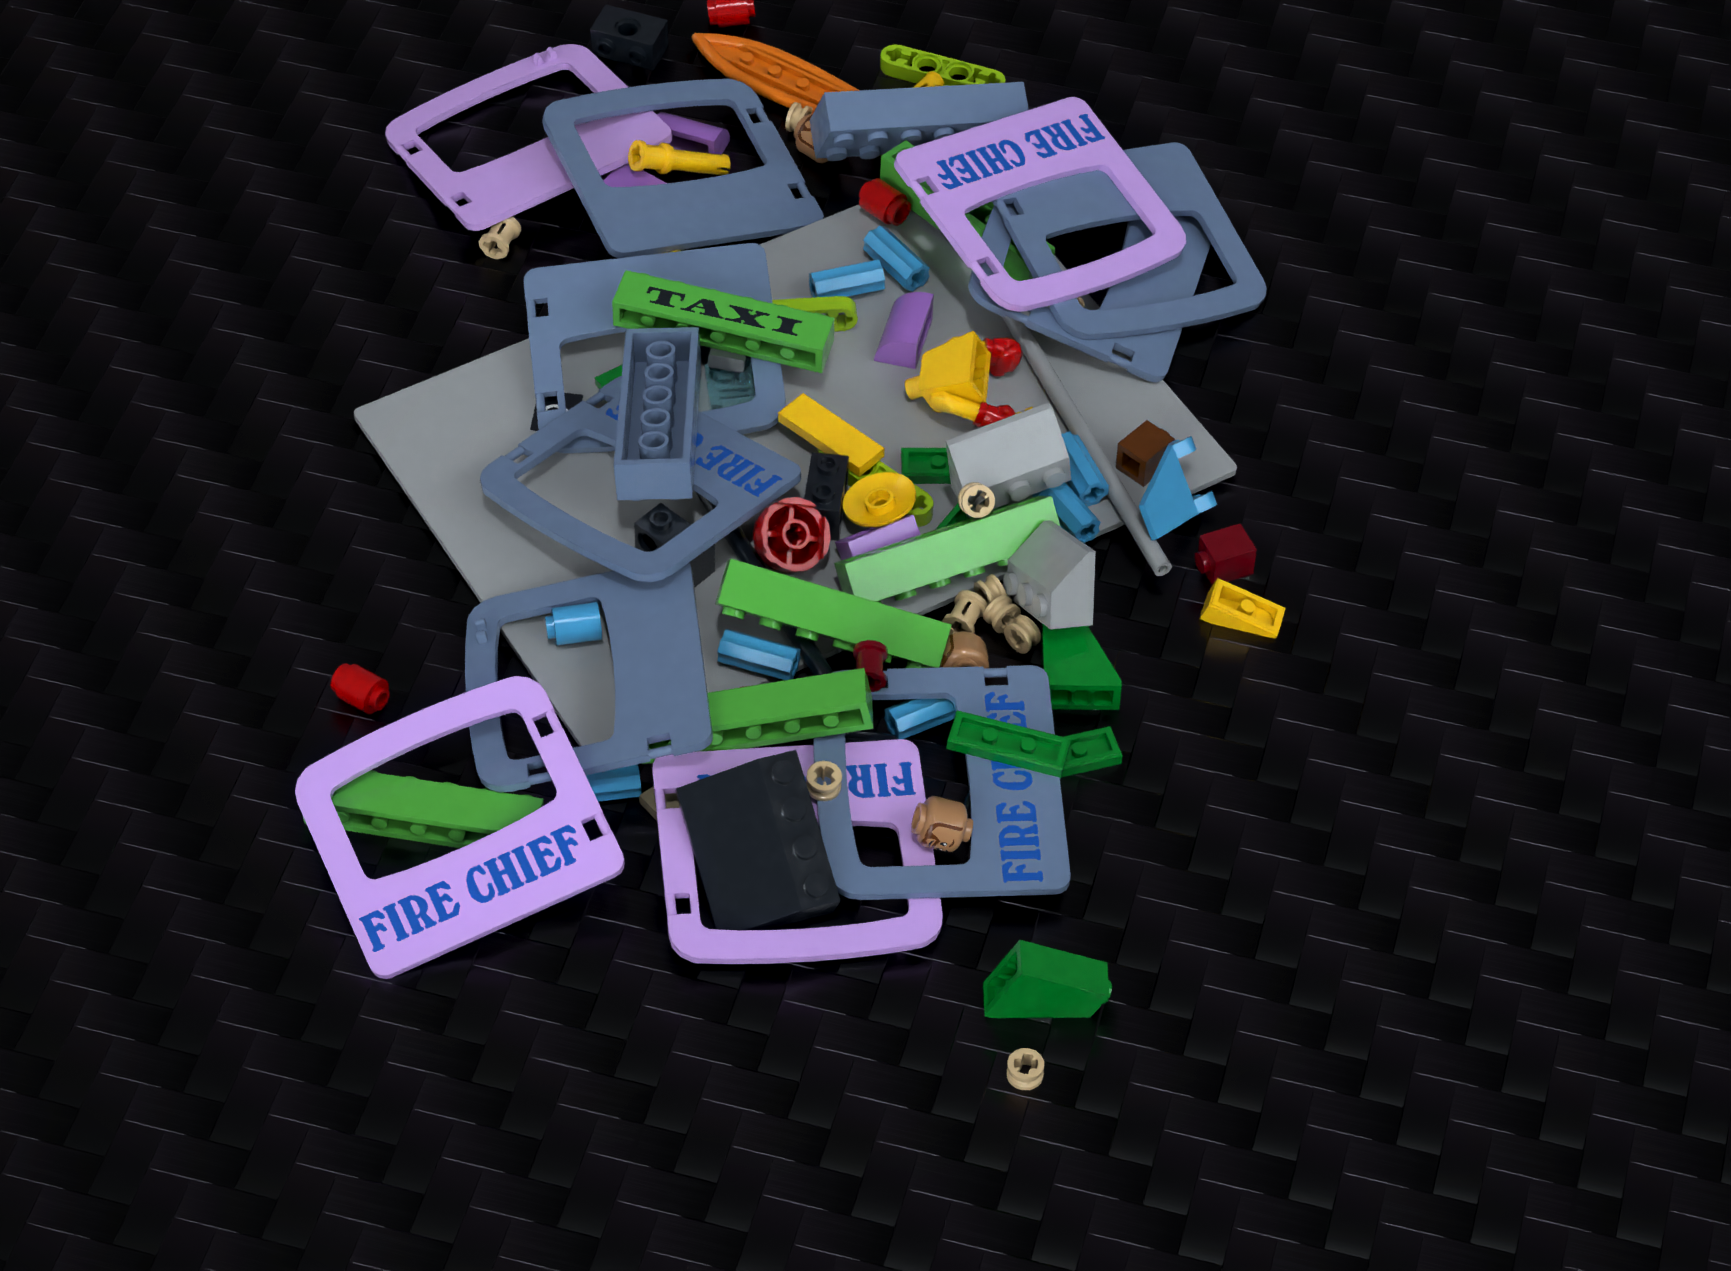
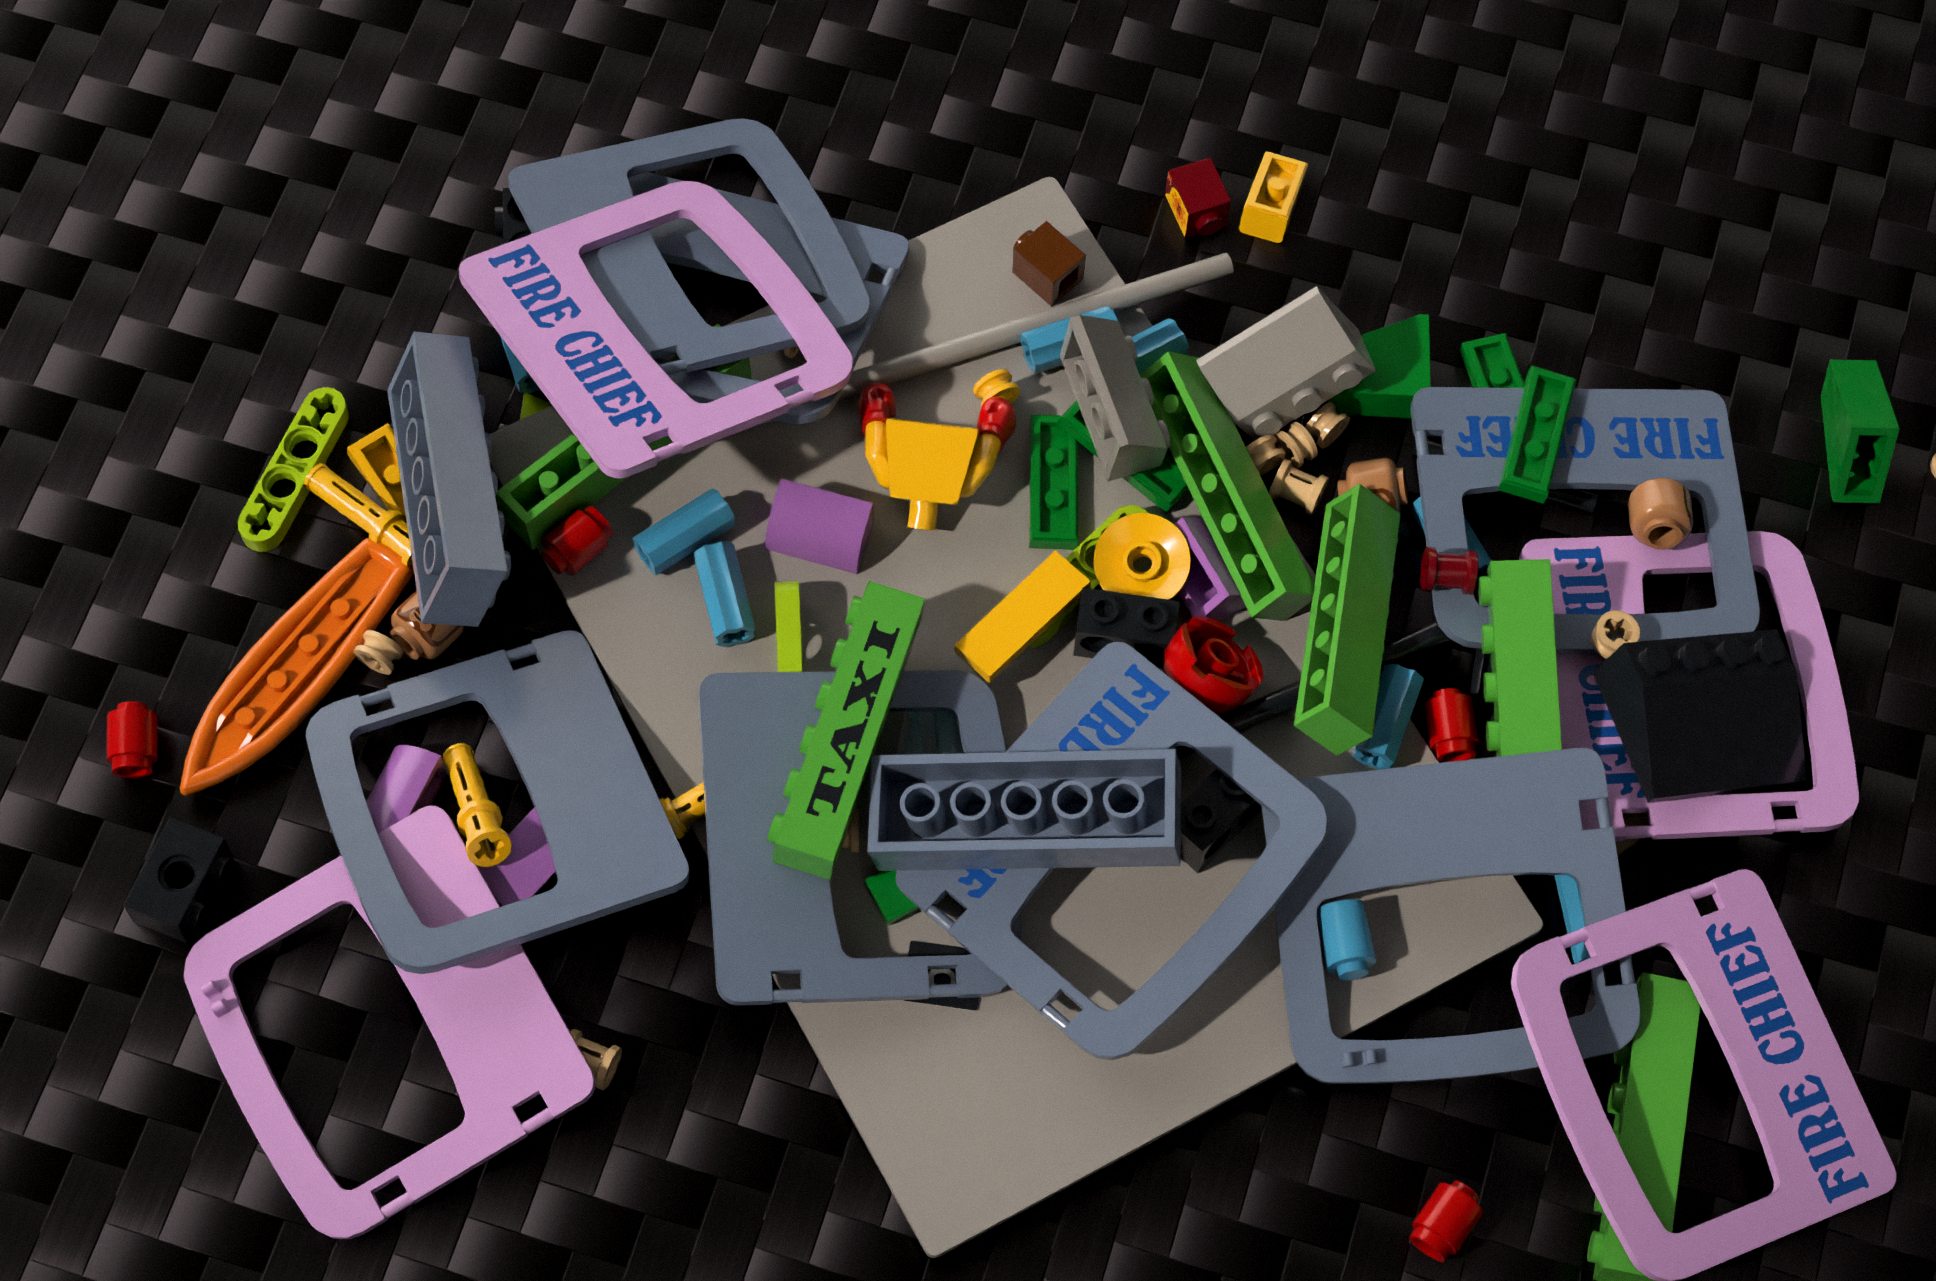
camera: 90 degrees left, 15 degrees up
tan bush [958,482,995,518] -> none
dark azure flag [1139,436,1217,540] -> none

